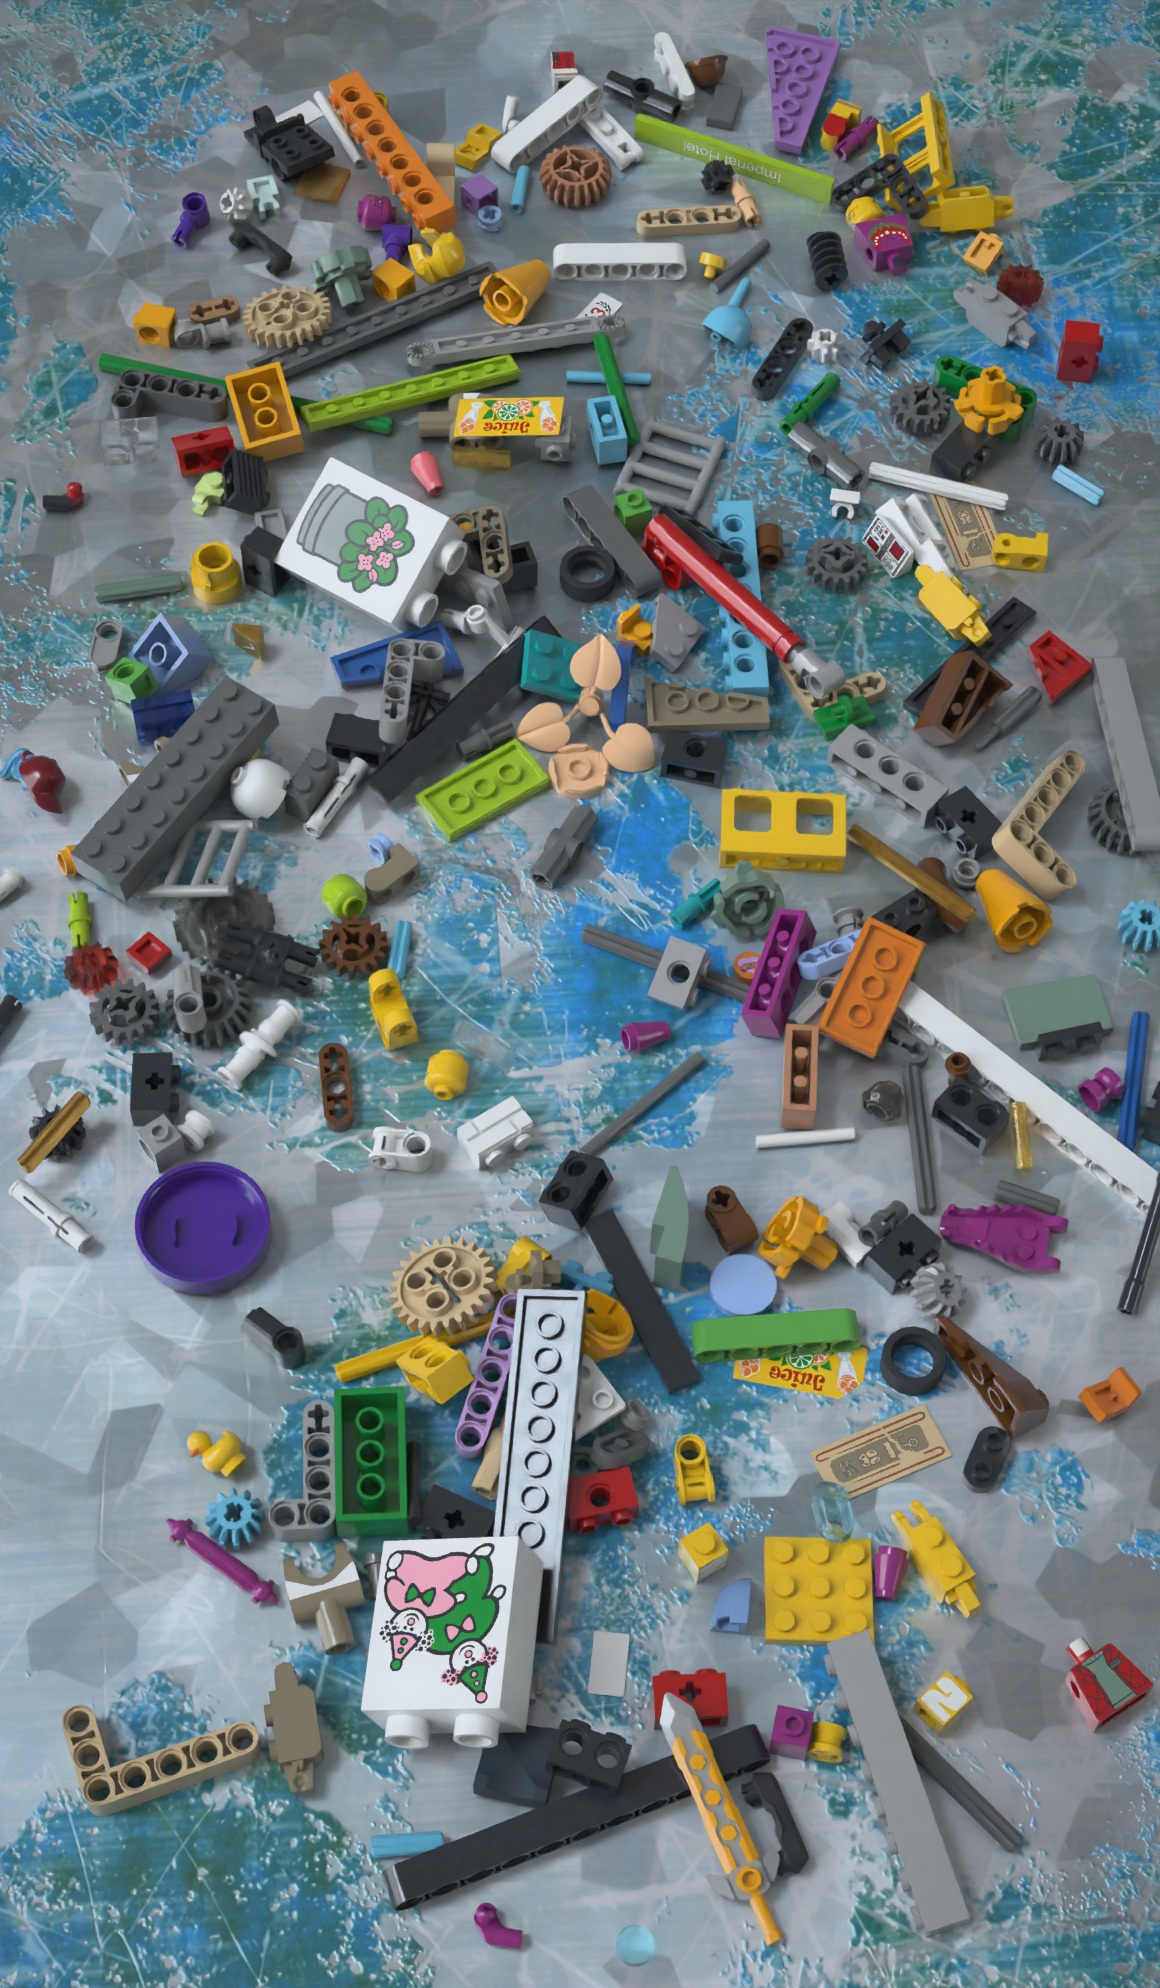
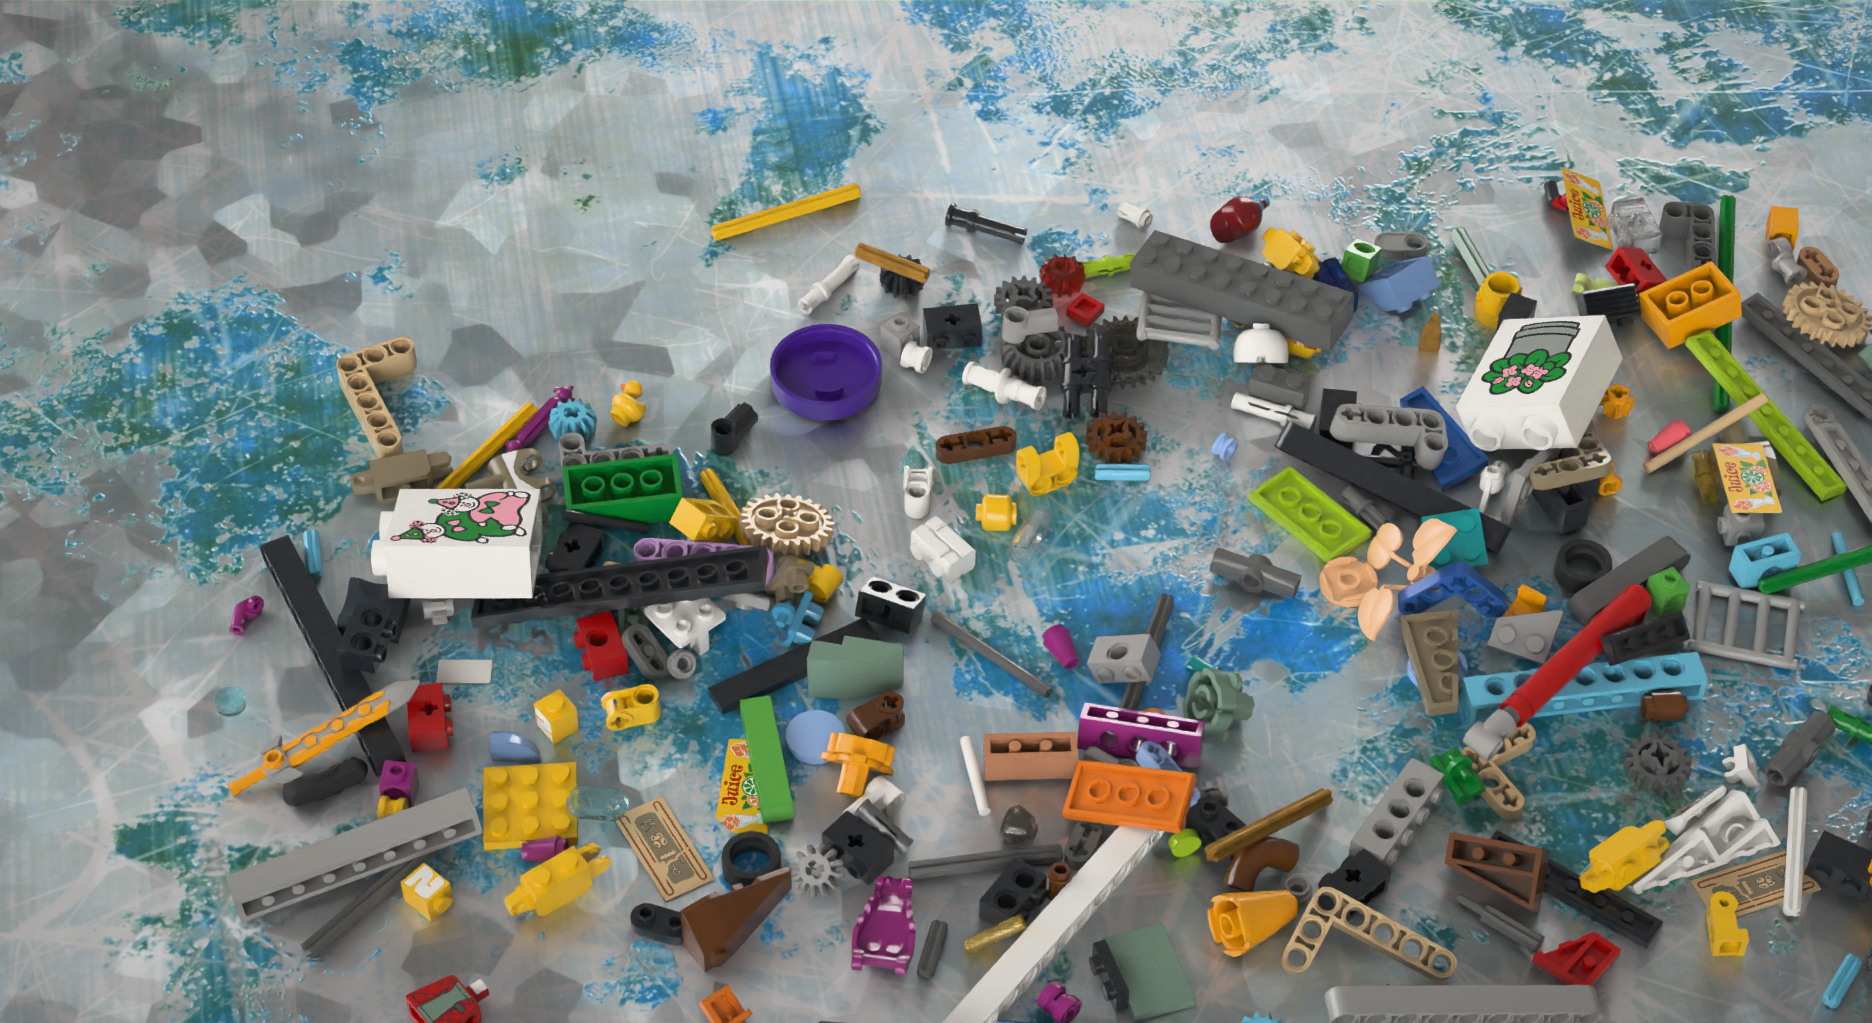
camera: 85 degrees right, 10 degrees down
lime head [321,874,367,920] -> none
dark tan leg [364,843,421,904] -> none
light orange helmet [583,1288,634,1363] -> none
black brick [660,730,729,789] -> none
yellow window [719,788,846,874] -> none
none -> yellow axle [435,402,538,489]
none -> yellow hinge [1262,227,1320,279]
none -> sticker [1561,167,1614,251]
none -> tan piece [1643,393,1768,474]

